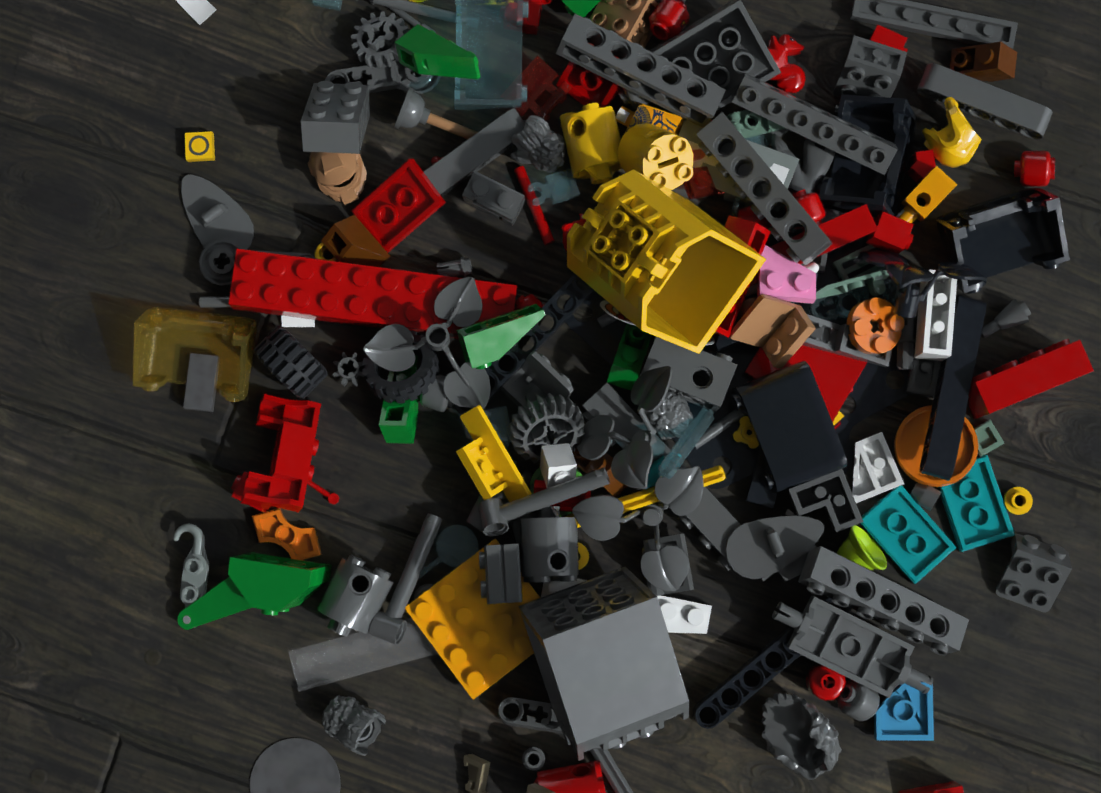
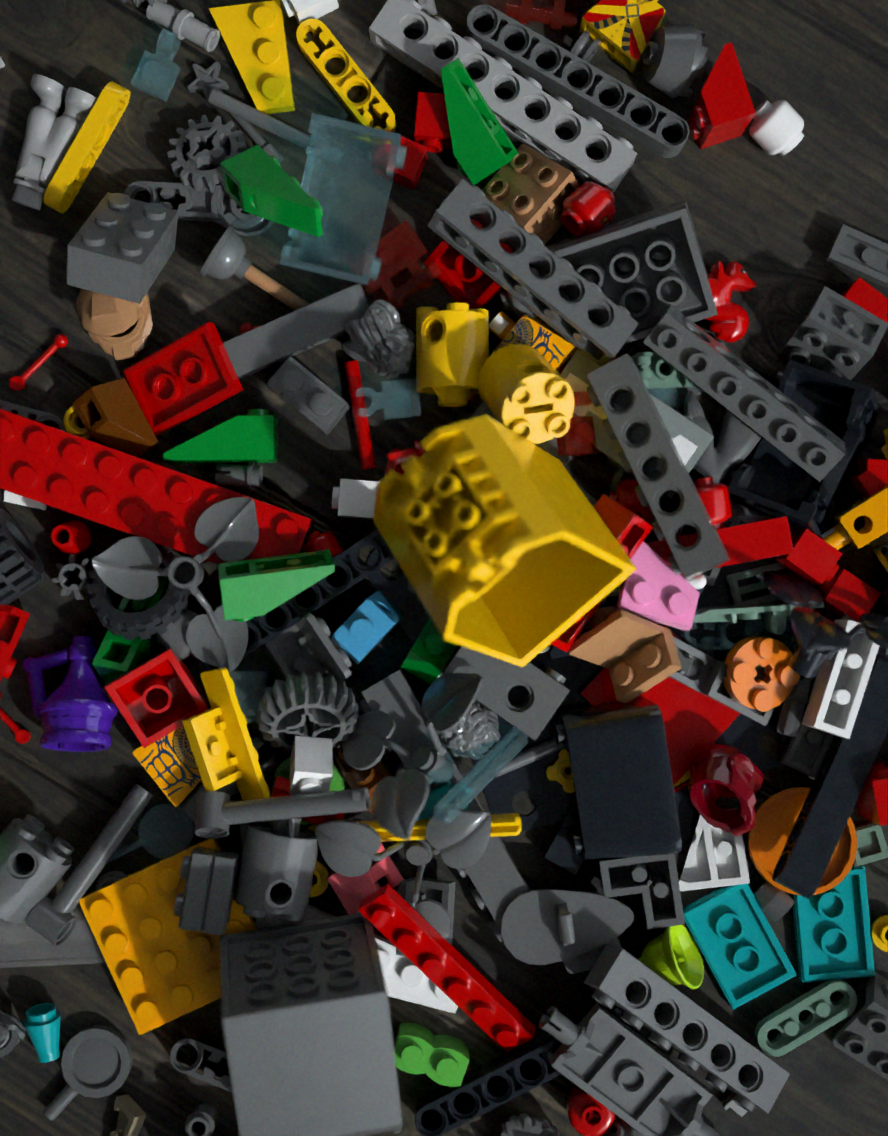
camera: 15 degrees right, 5 degrees up
none -> red hinge [9,334,68,391]
none -> light grey piece [12,74,97,211]
none -> dark purple piece [23,636,118,752]
none -> teal cone [23,1003,61,1063]
none -> yellow beam [43,81,130,213]
none -> dark grey piece [43,1024,133,1120]
none -> red cone [51,520,91,556]
none -> red slope [104,647,209,748]
none -> torso [132,725,202,808]
none -> green slope [163,409,278,464]
none -> coral brick [327,843,404,915]
none -> white brick [332,479,379,520]
none -> dark azure torso [332,590,405,665]
none -> red plate [358,884,536,1053]
none -> bright green brick [393,1023,469,1087]
none -> dark red helmet [688,744,764,837]
none -> light grey piece [722,1093,747,1117]
none -> sand green plate [755,979,857,1057]
none -> red brick [817,569,882,624]

